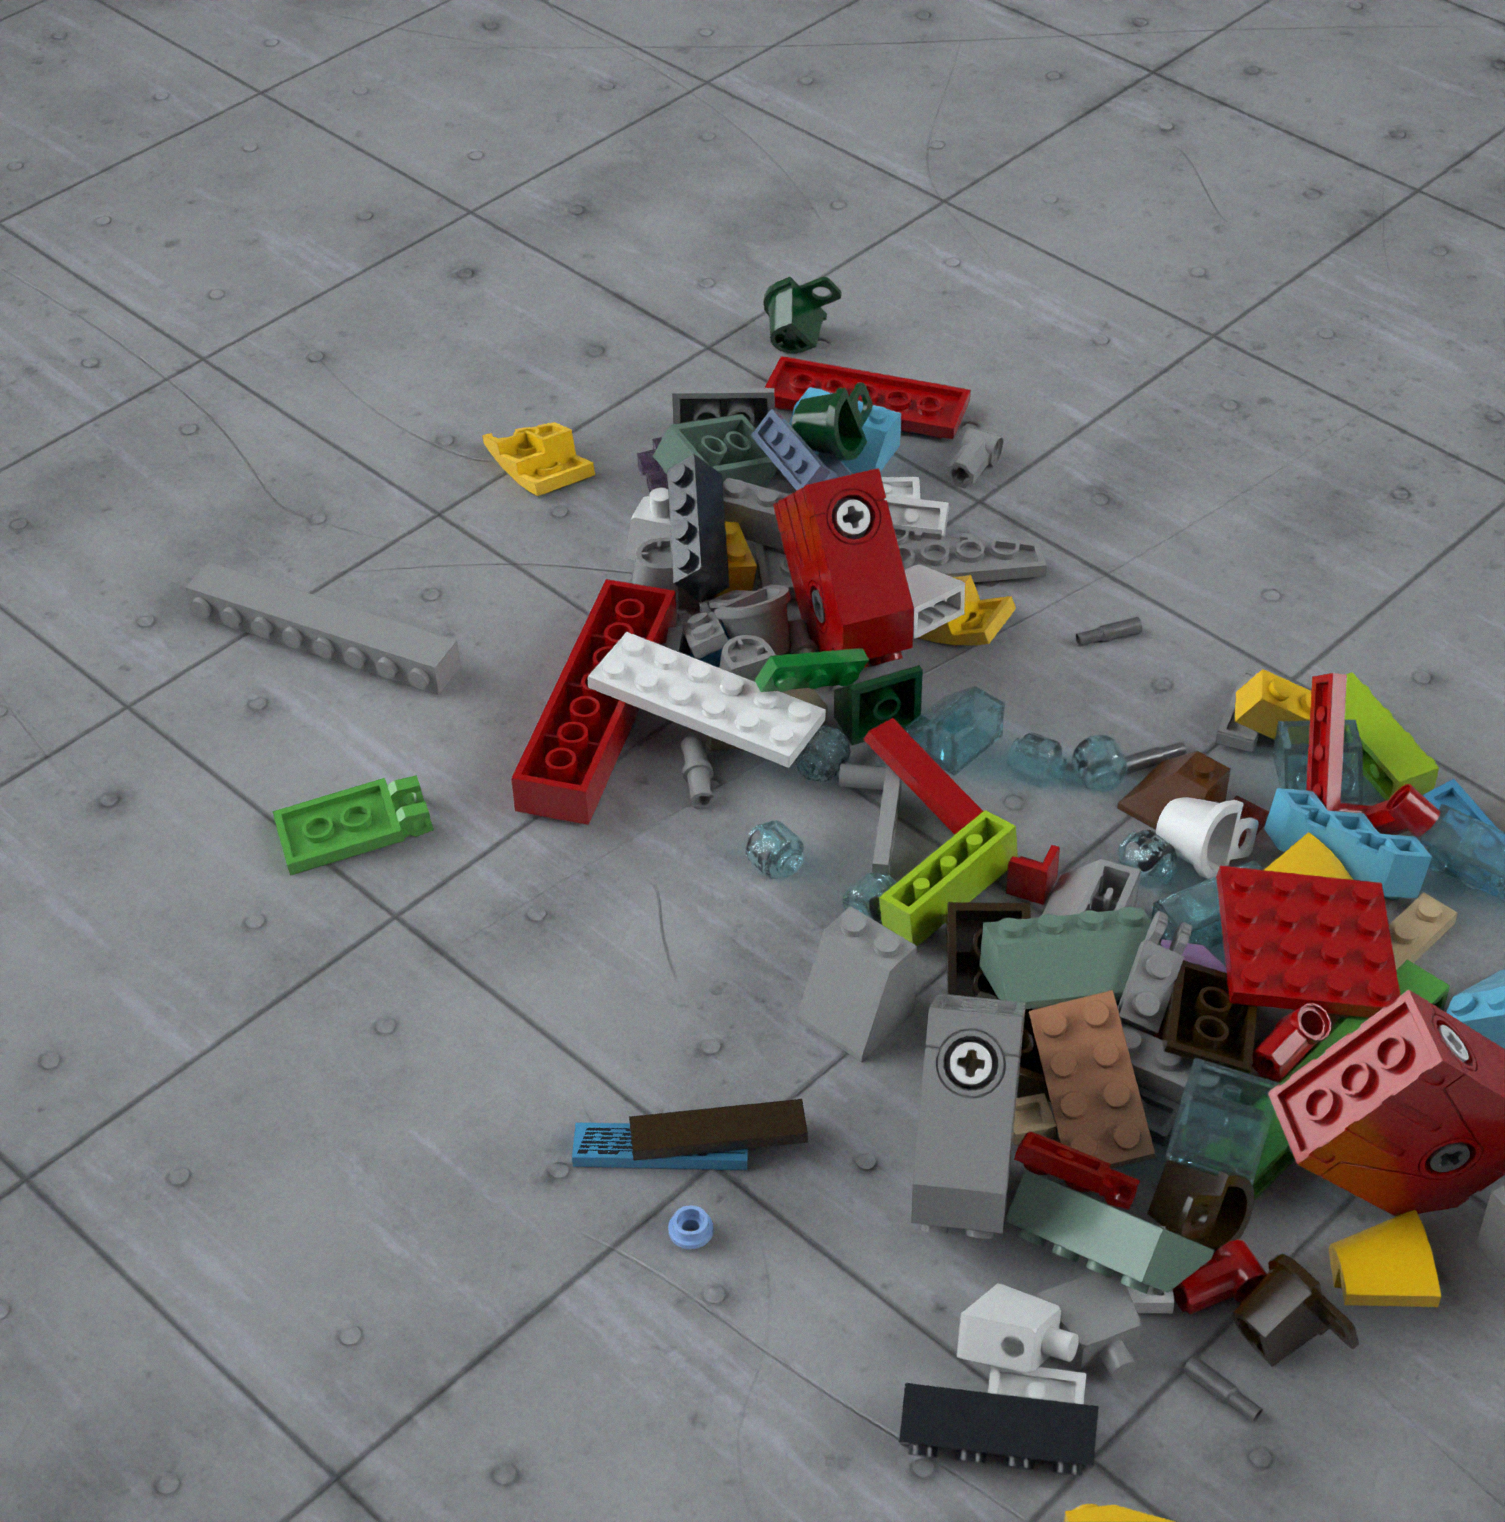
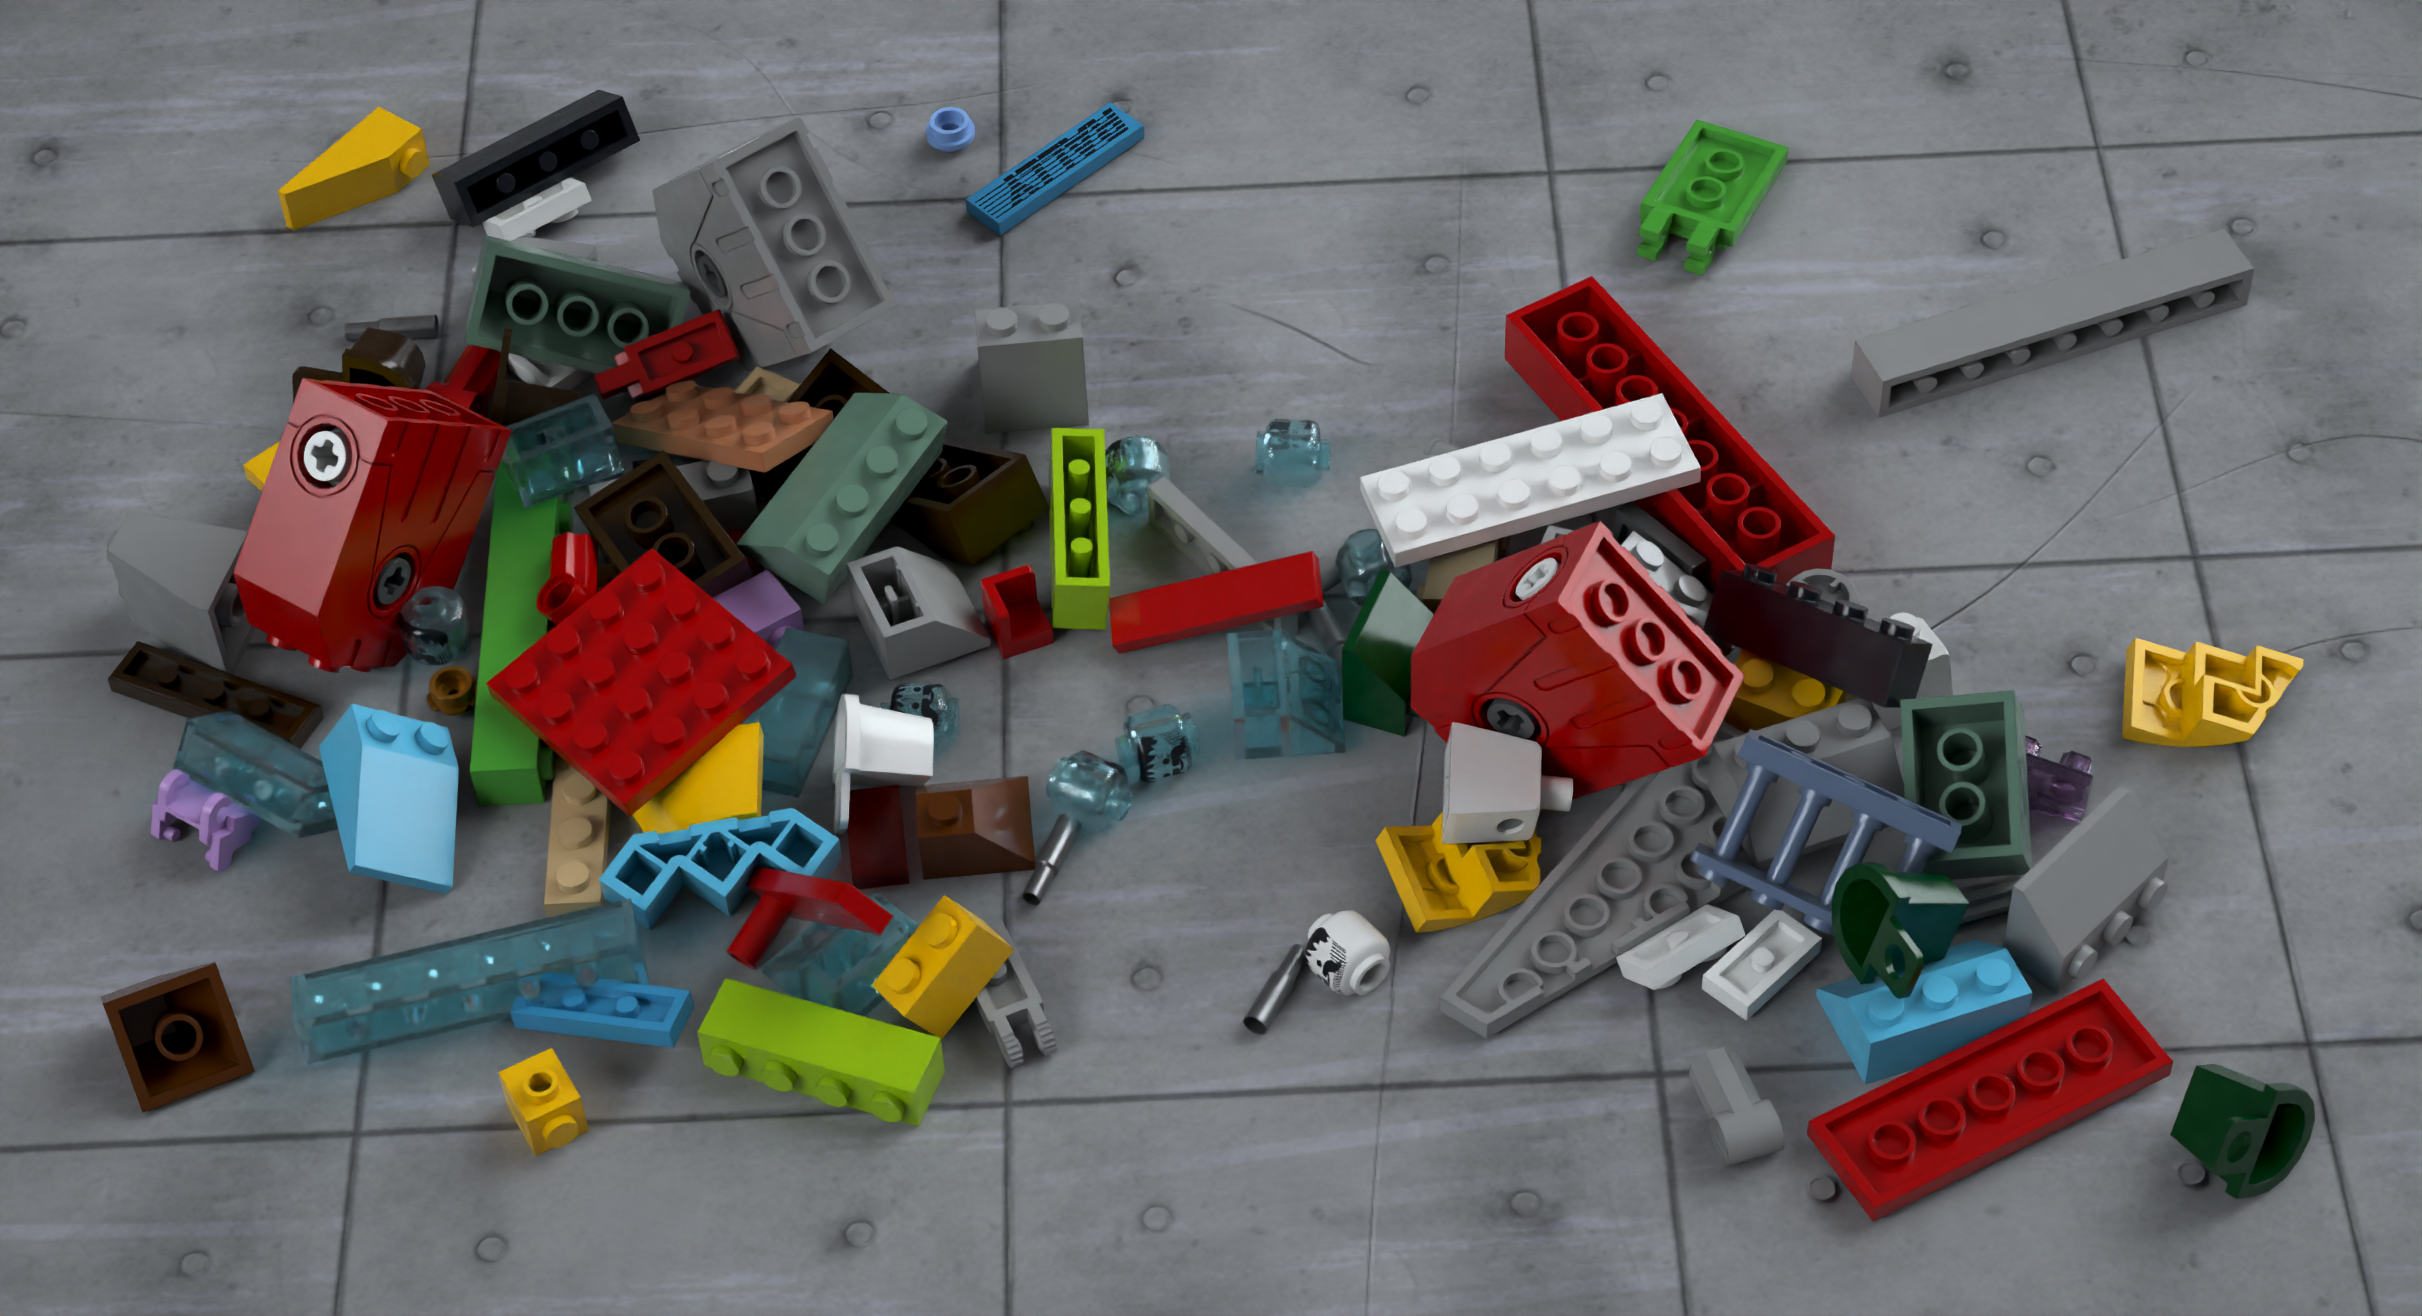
camera: 135 degrees right, 5 degrees up
dark brown tile [629,1099,808,1161] -> none
green plate [754,648,869,692] -> none
white torso [957,1283,1078,1373] -> none
light grey hinge [1118,911,1192,1036] -> none
red piece [1365,784,1440,837] -> none
none -> white head [1305,910,1390,996]

